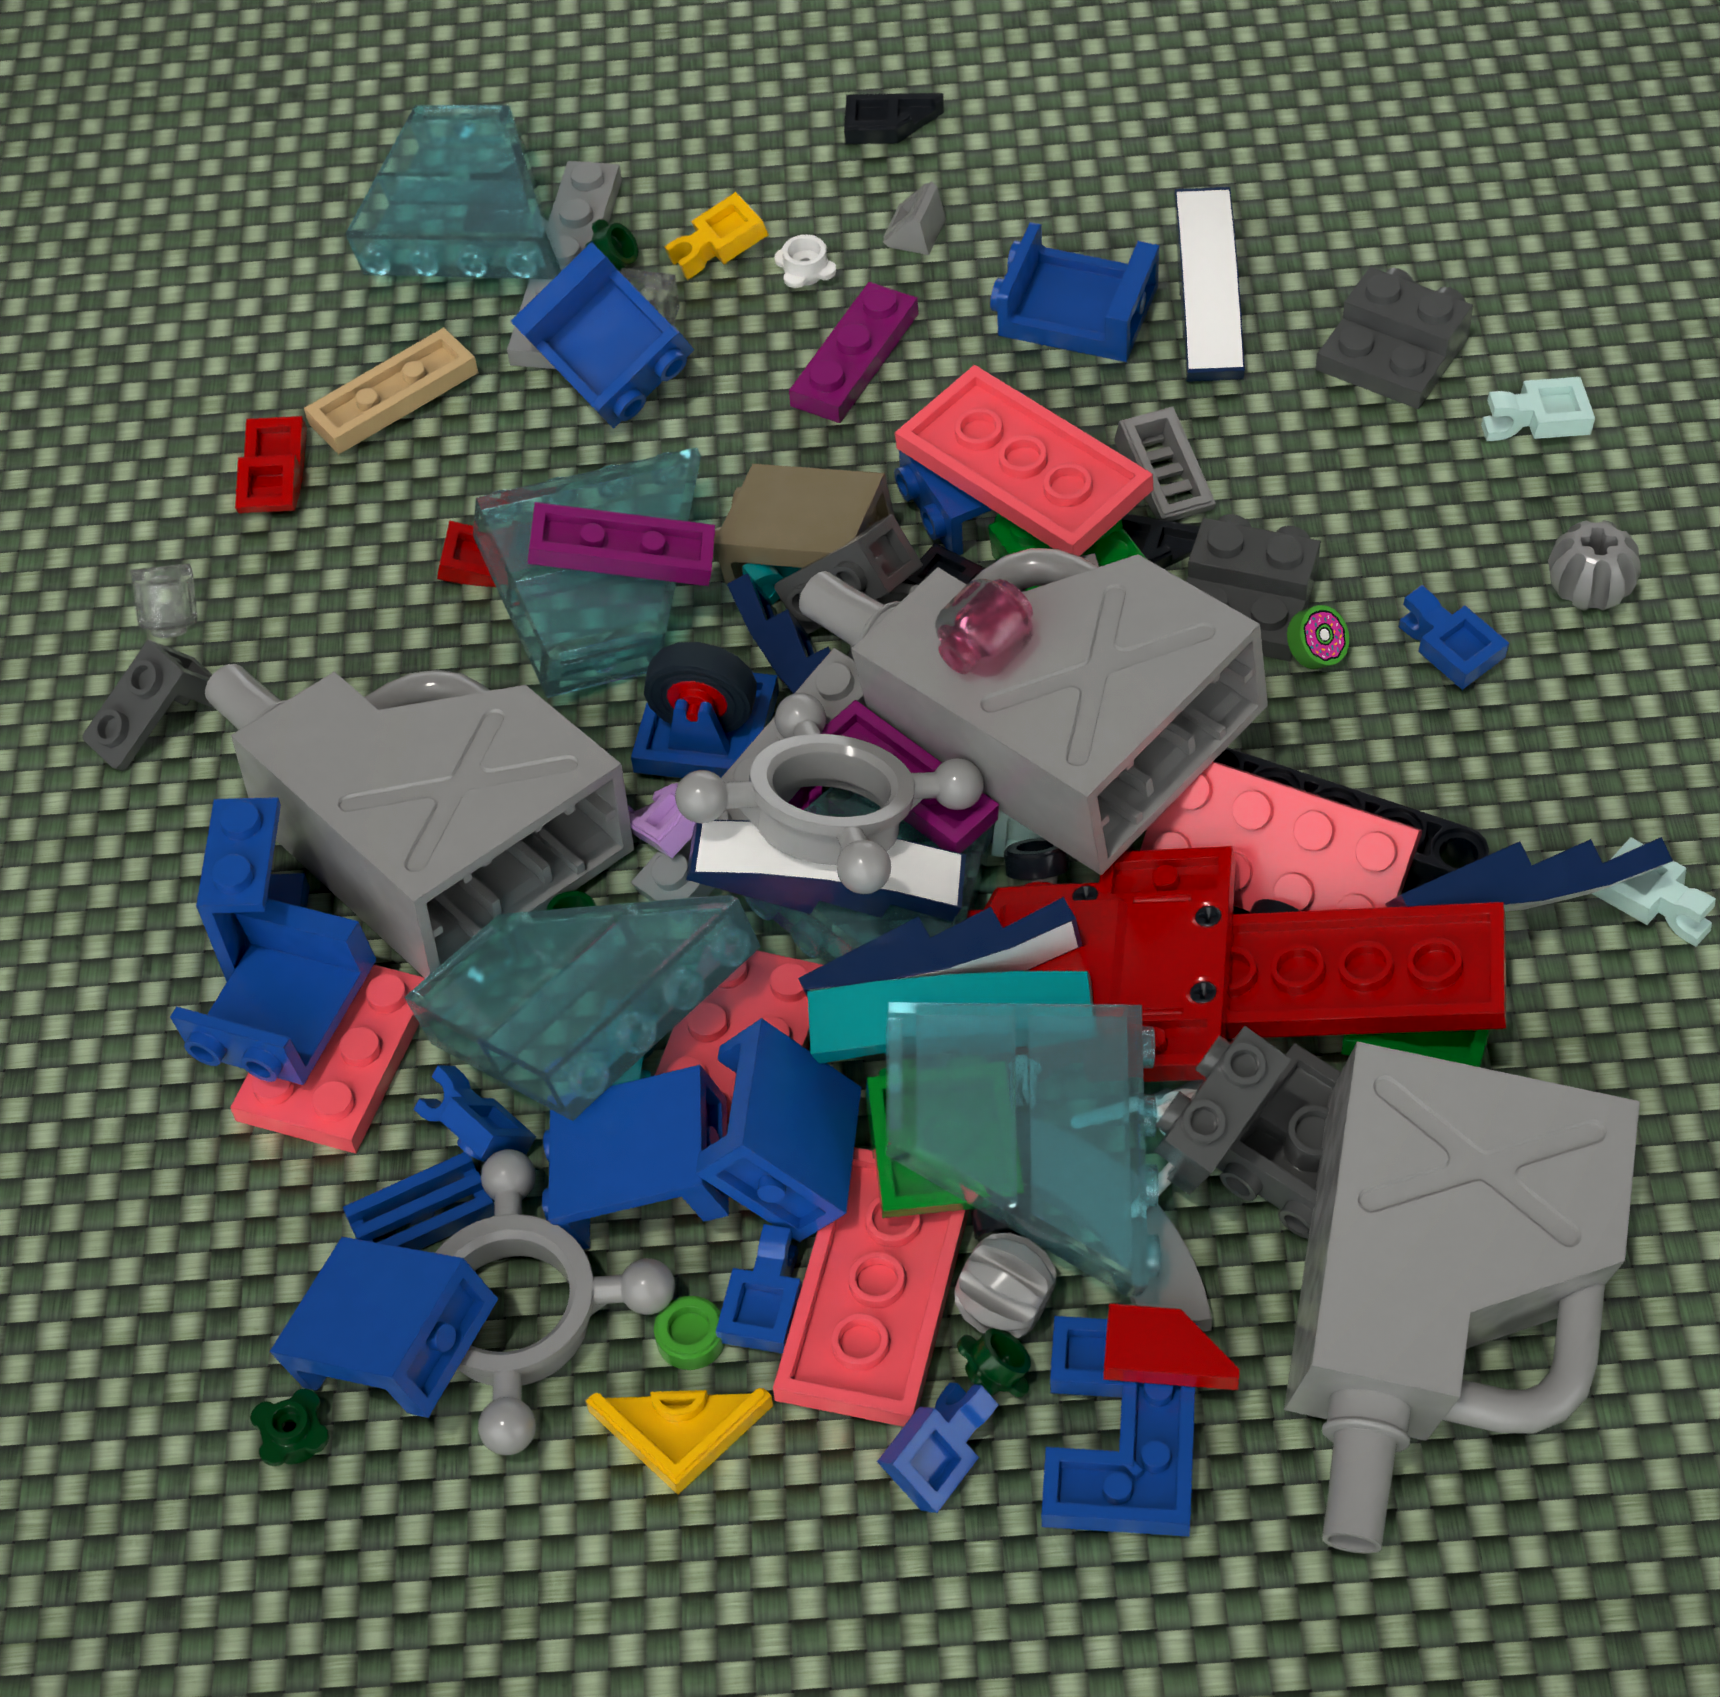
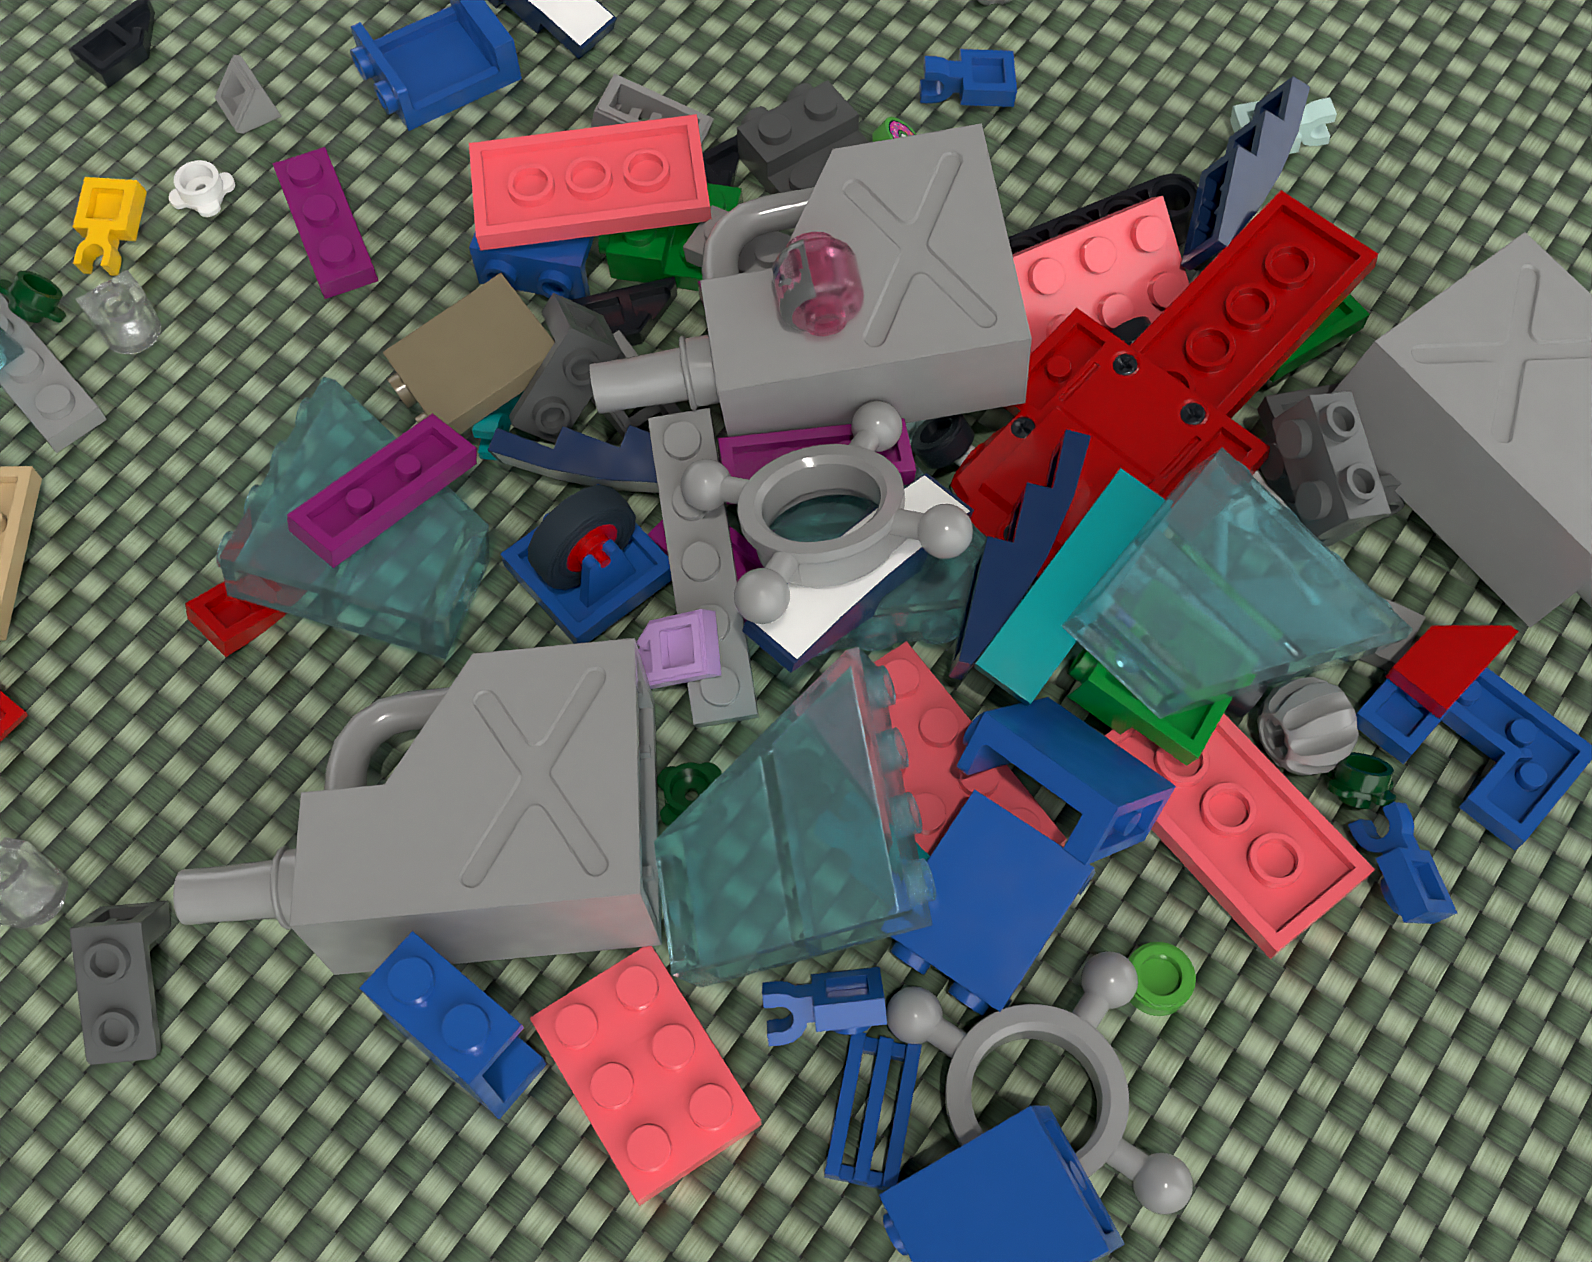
camera: 55 degrees left, 10 degrees up
blue panel [170,898,377,1085] -> none
blue panel [510,242,695,429] -> none
yellow tile [585,1388,773,1495] -> none
blue plate [715,1224,802,1354] -> none

